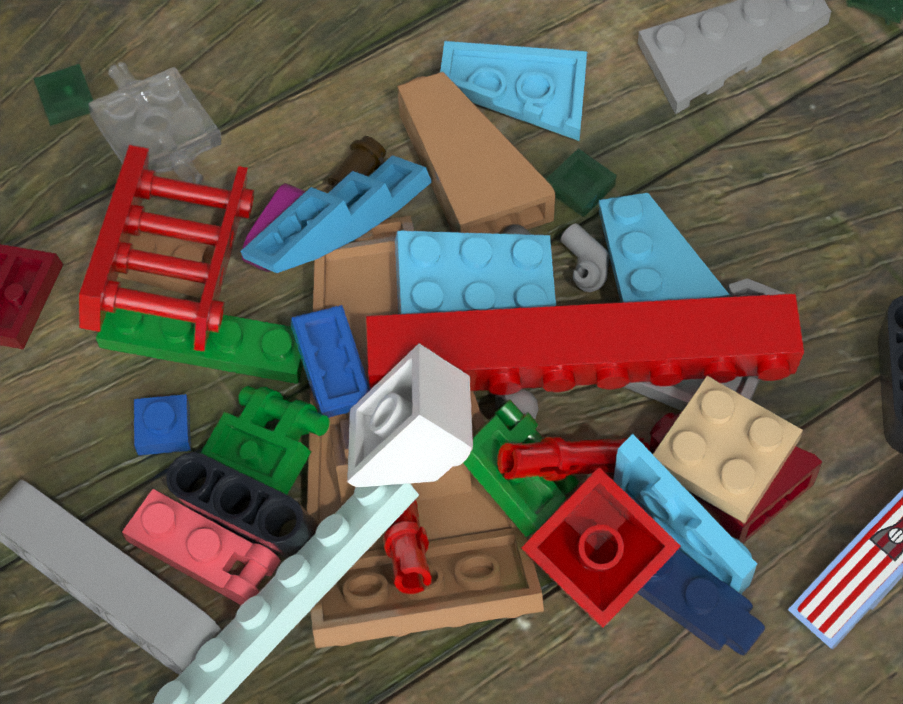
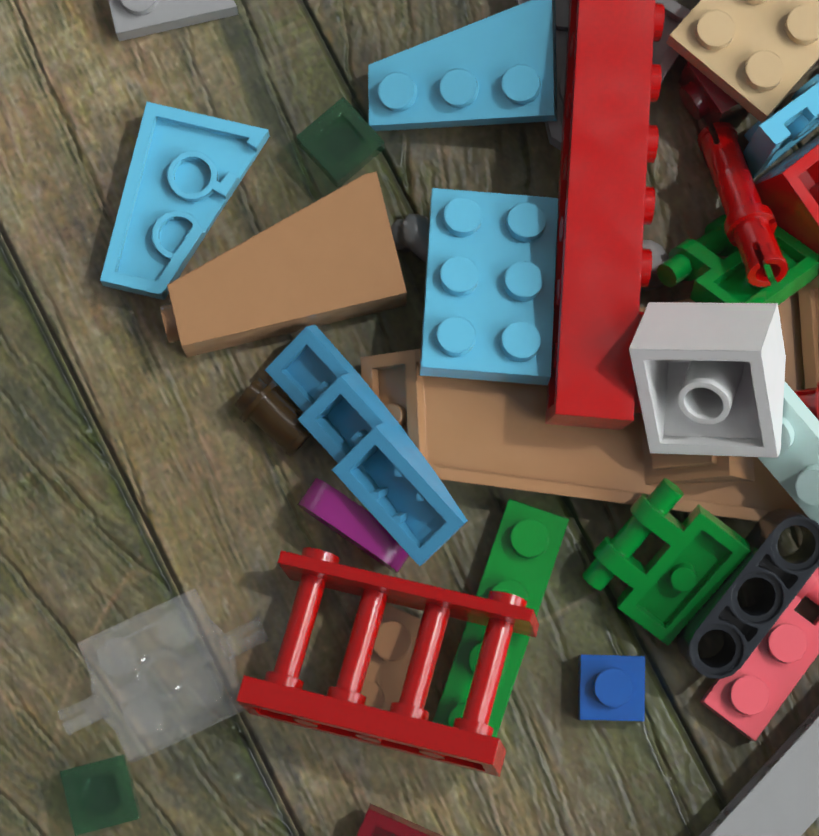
camera: 90 degrees left, 20 degrees up
blue plate [291,305,370,418] -> none
light grey arm [560,223,610,292] -> none

